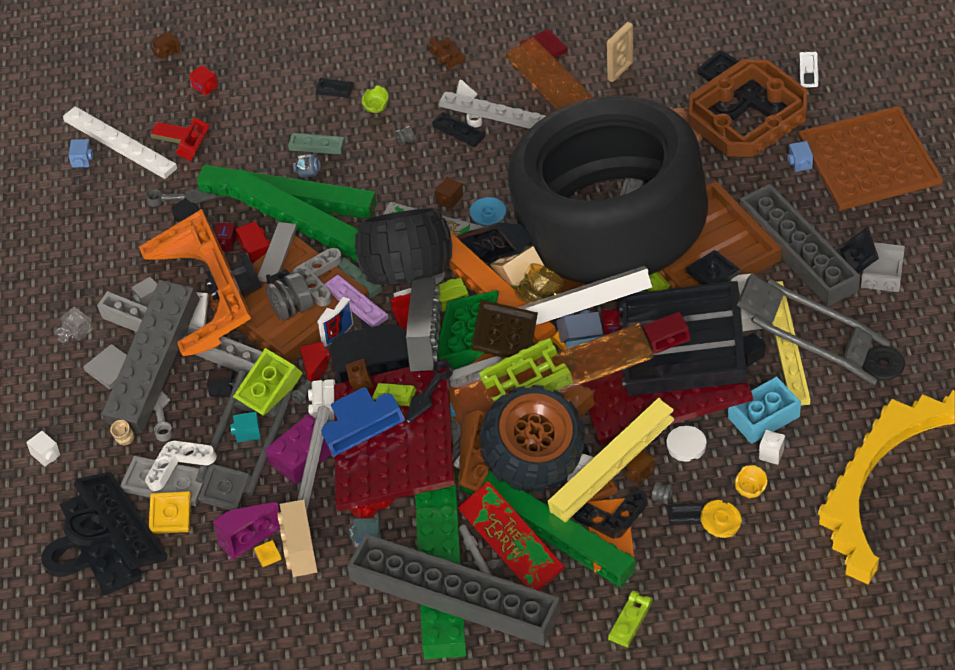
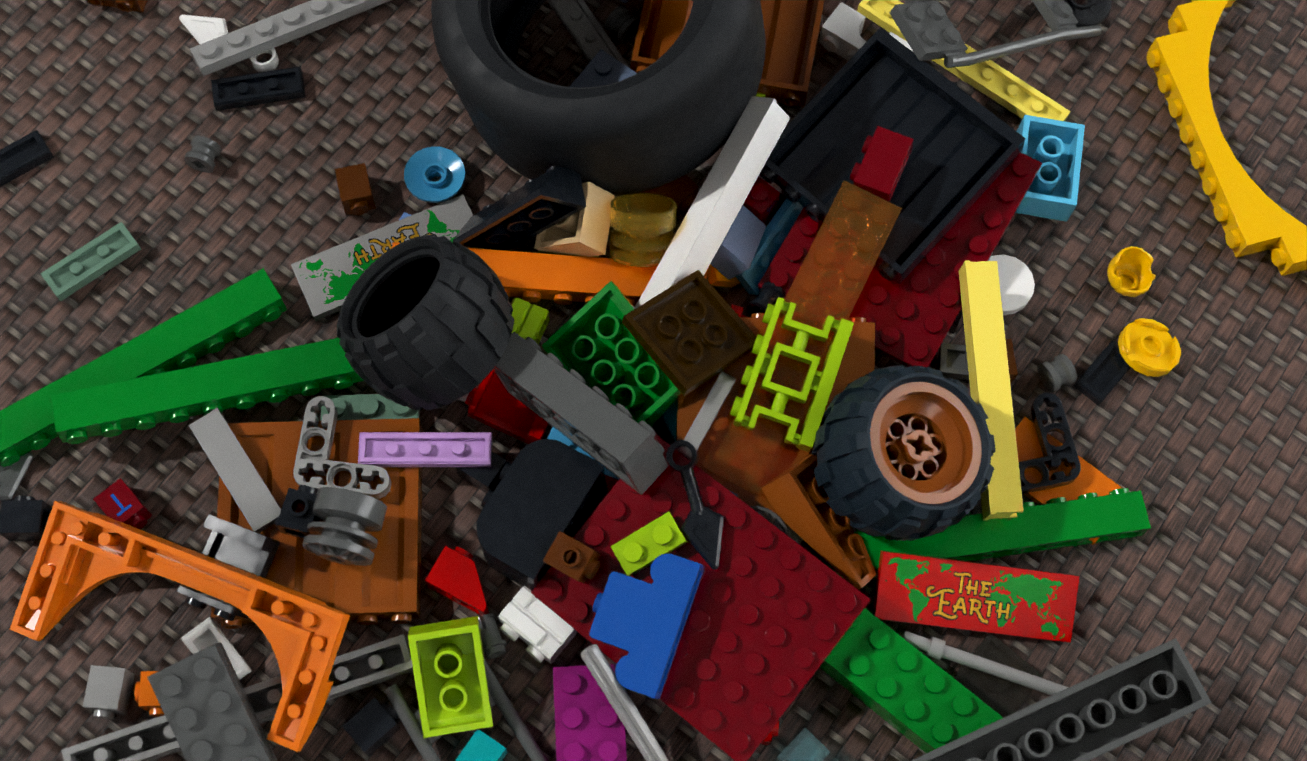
camera: 55 degrees left, 20 degrees up
red brick [235,221,271,263] -> none
sand blue head [293,154,321,179] -> none
slope [318,297,353,347] -> none
lime hair [362,85,389,113] -> none
lime plate [608,590,653,647] -> none
black tile [686,250,740,285] -> none
white brick [759,430,785,465] -> none

